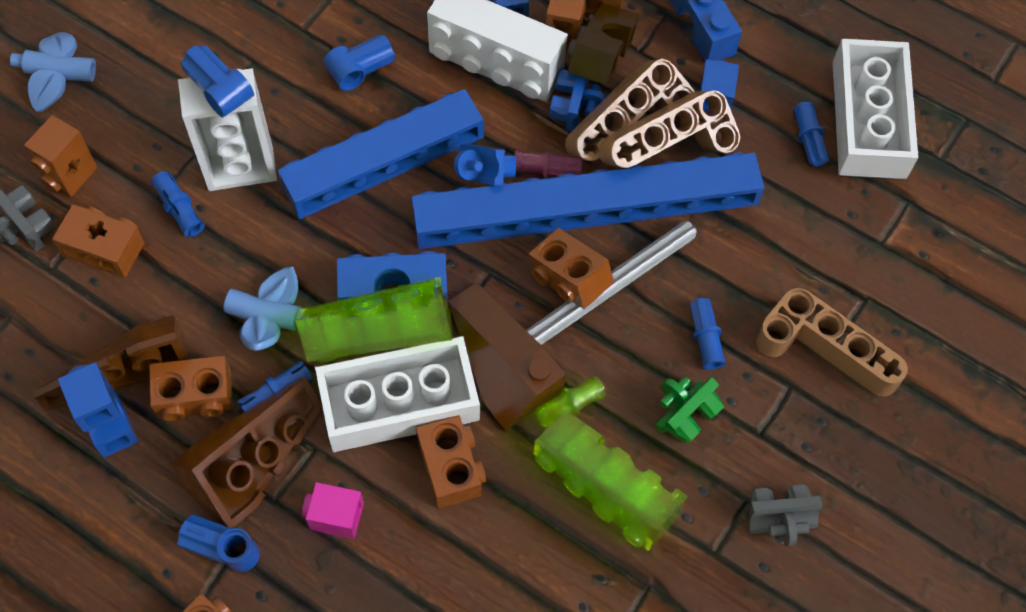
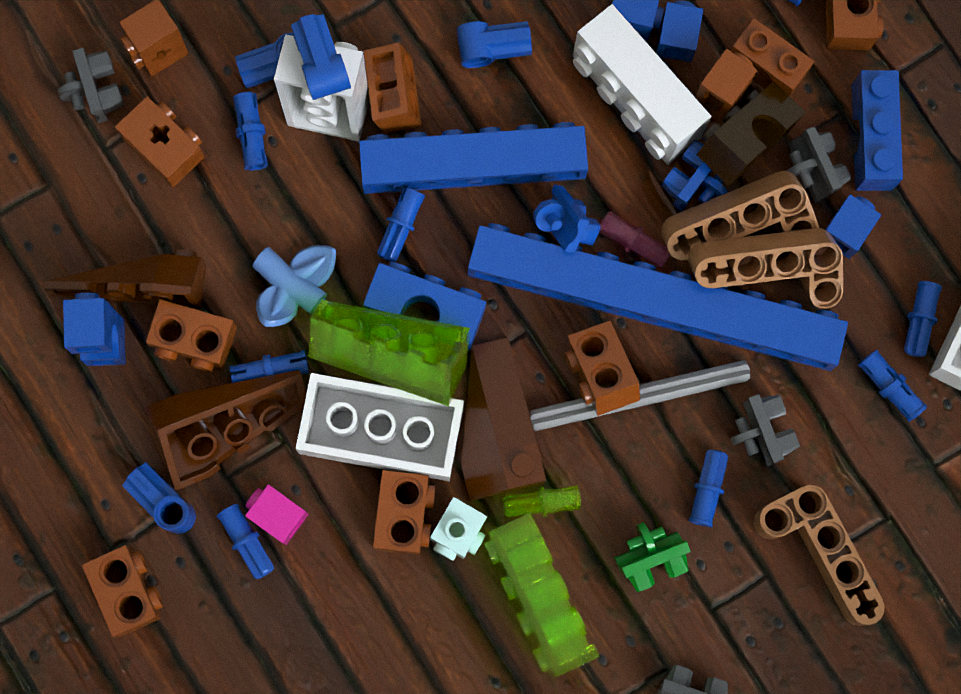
camera: 20 degrees right, 15 degrees up
none -> blue axle [217,503,274,579]
none -> blue piece [235,32,293,89]
none -> dark orange brick [364,42,422,134]
none -> blue axle [377,187,425,262]
none -> light aqua brick [430,497,487,561]
none -> dark grey hips [730,394,800,467]
none -> dark grey hips [787,127,851,203]
none -> blue pin [858,349,927,422]

